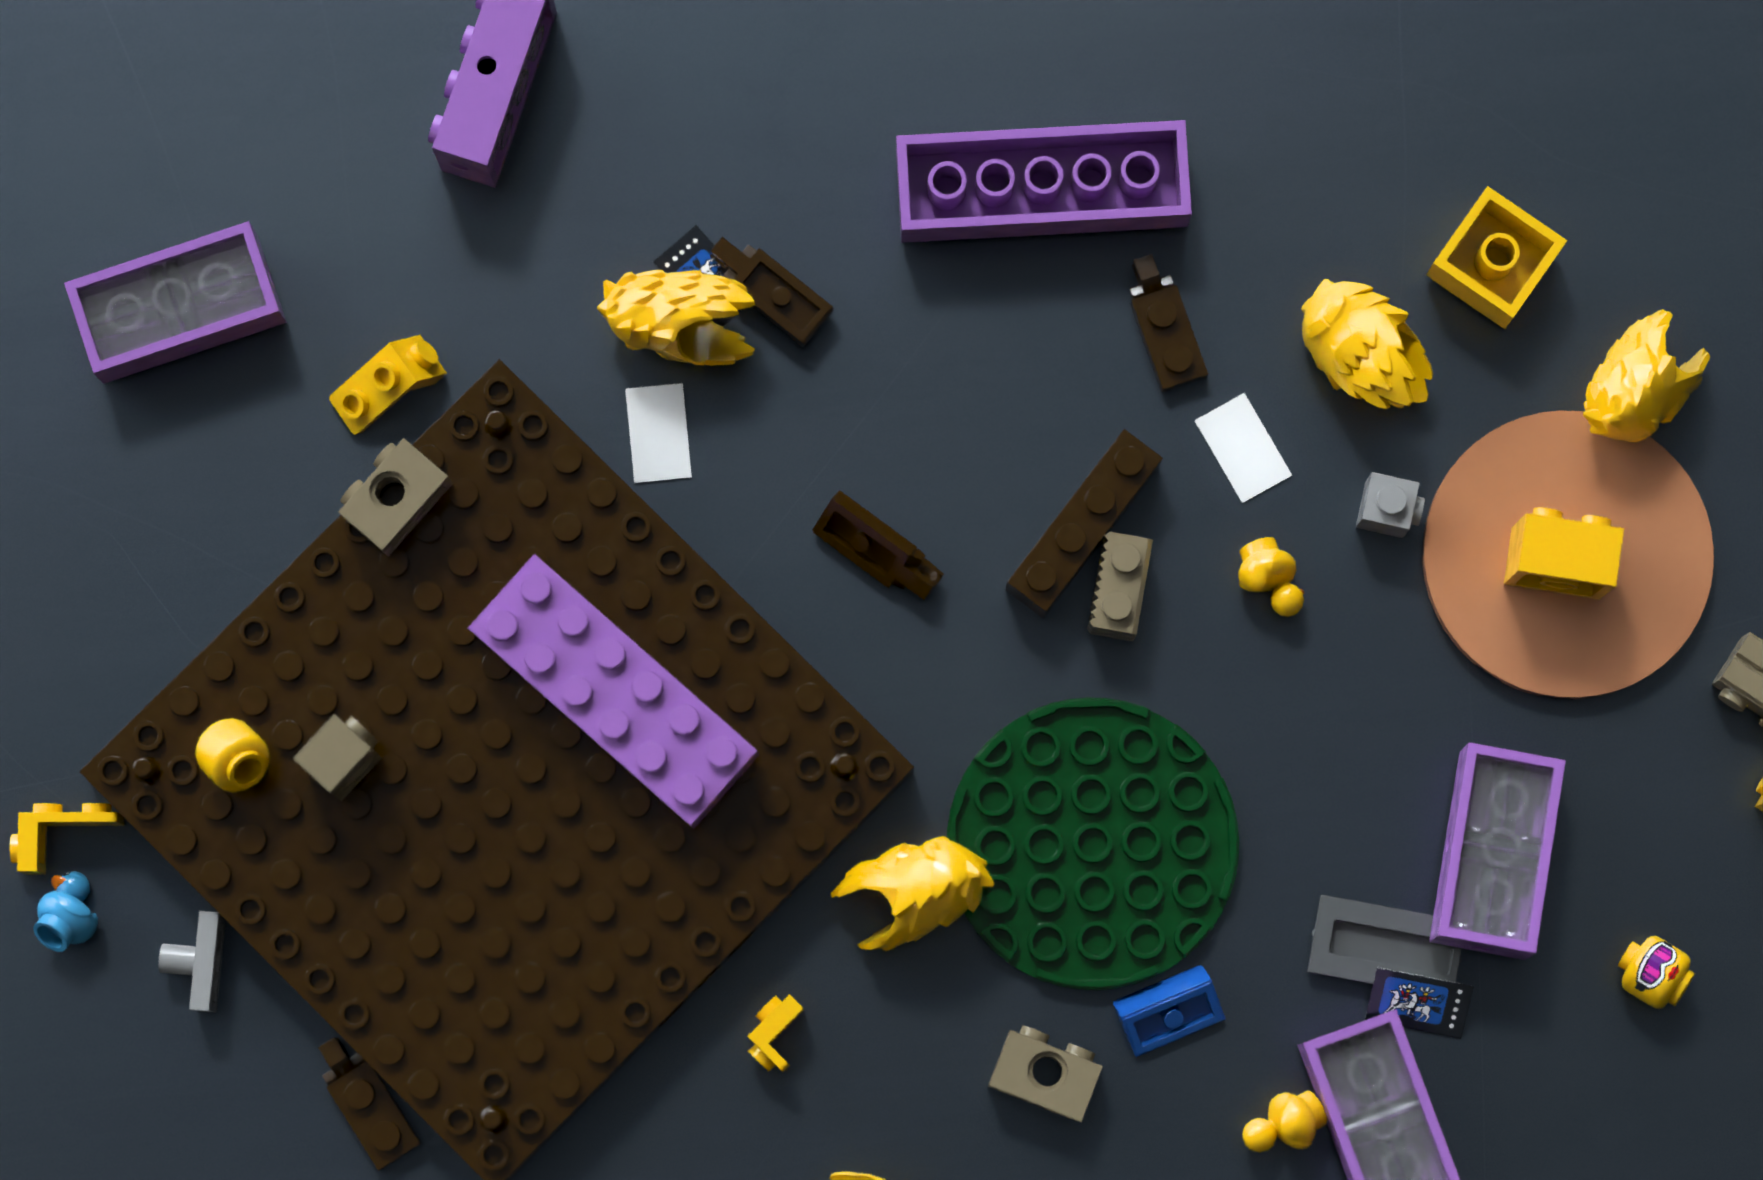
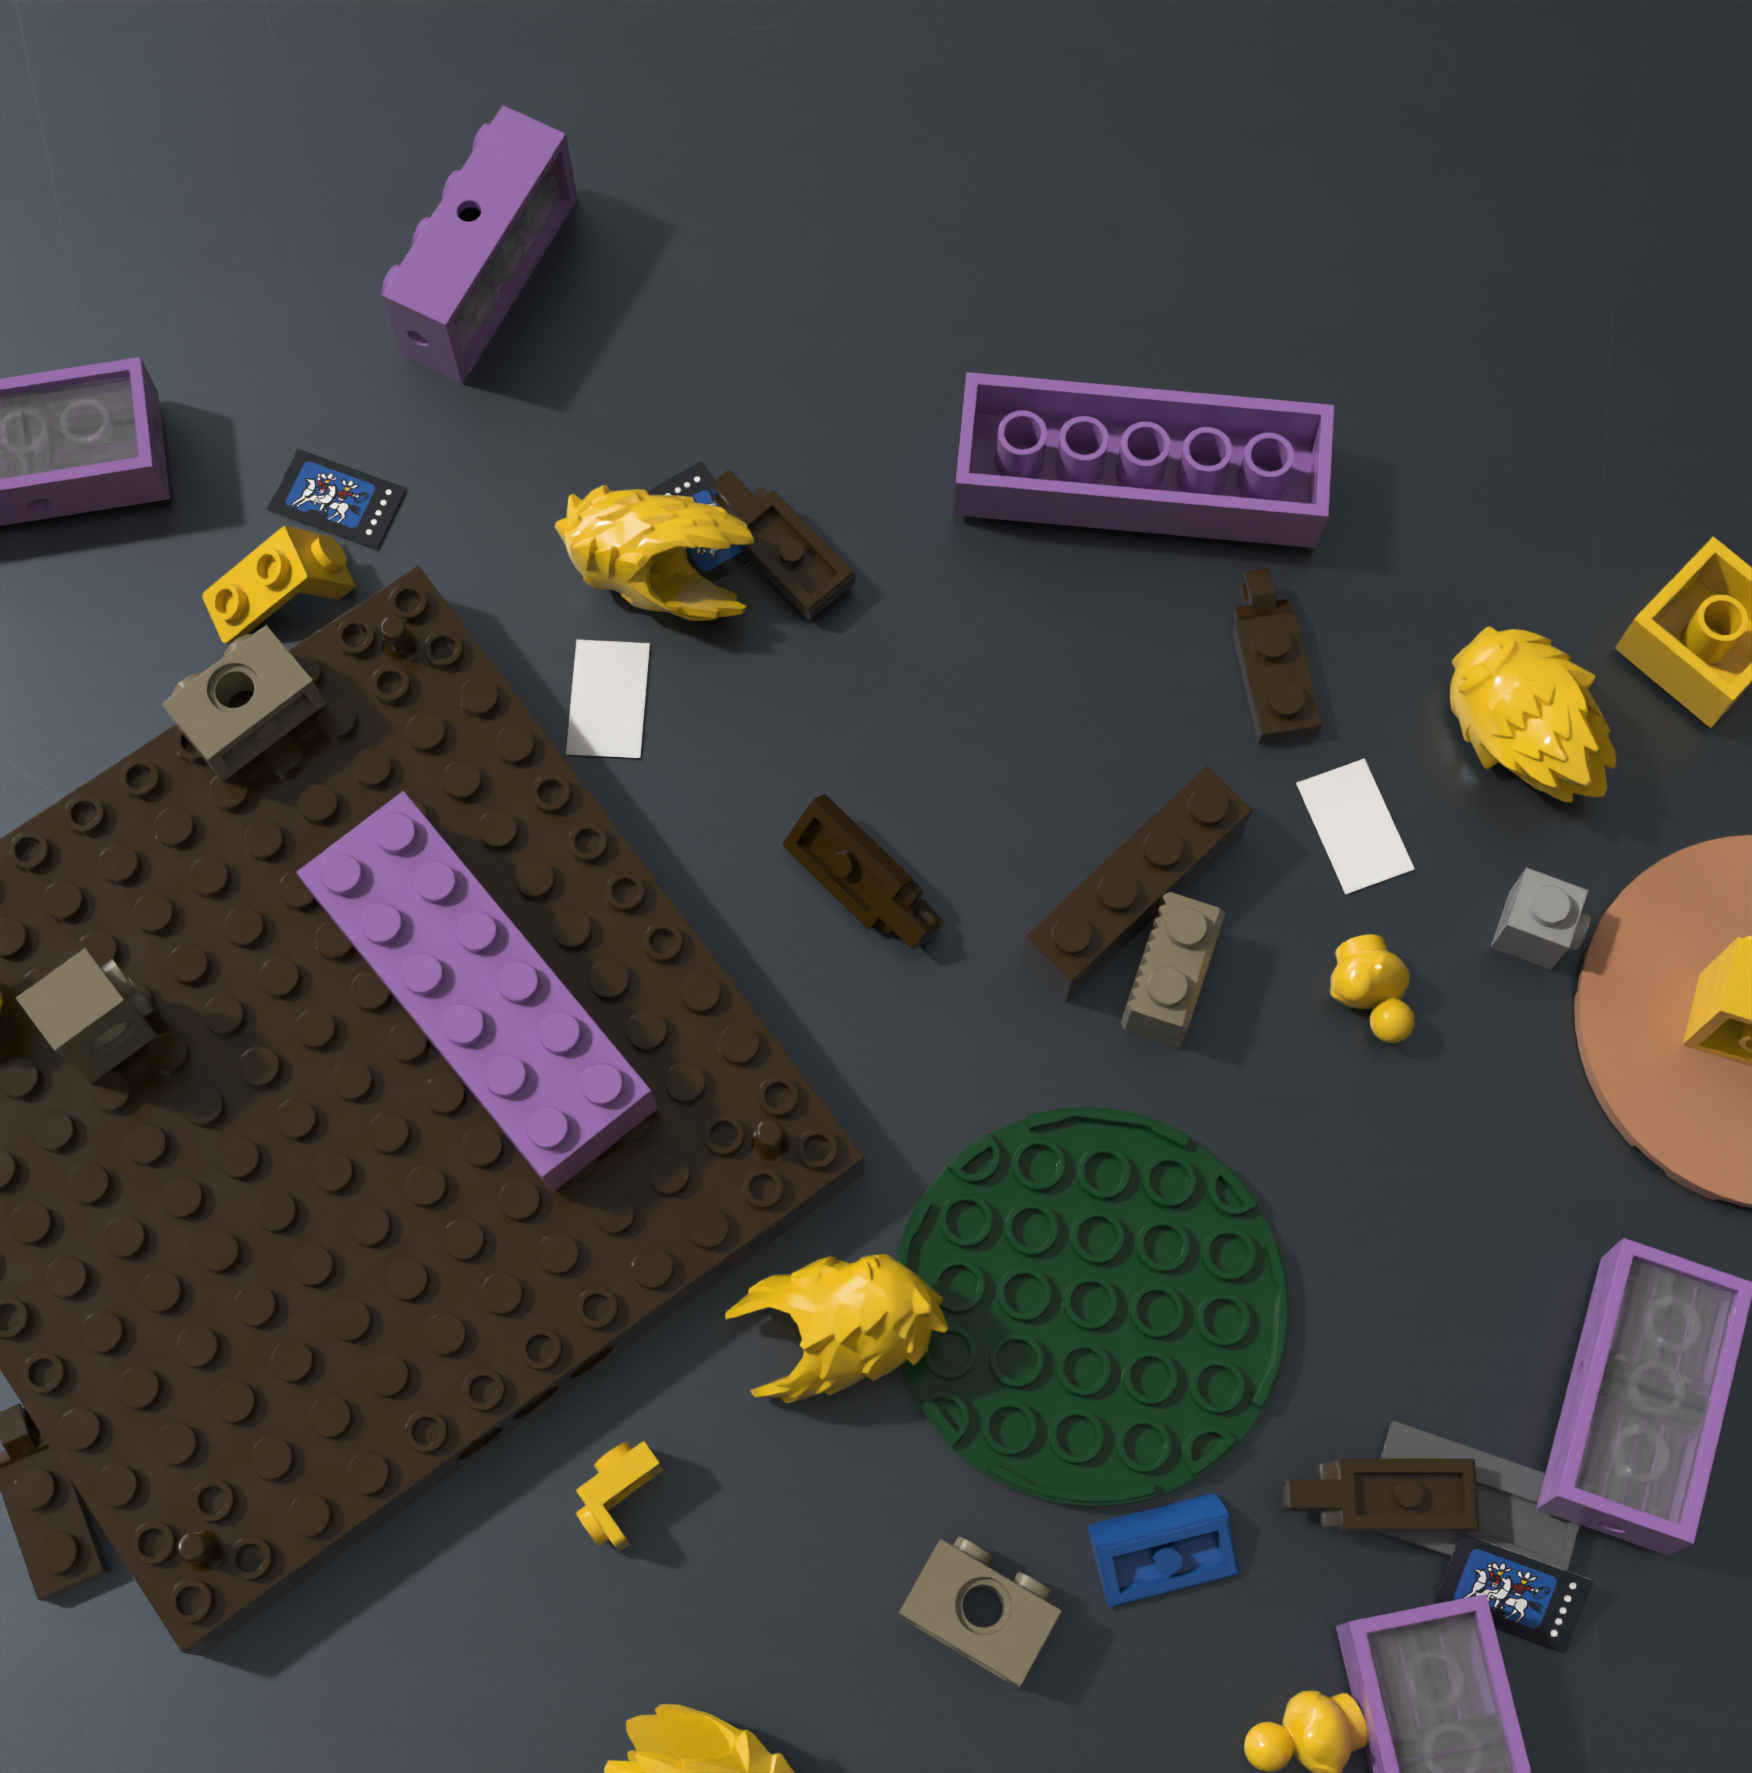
camera: 10 degrees right, 10 degrees down
none -> black sticker [267,448,407,550]
none -> dark brown hinge [1282,1458,1480,1531]

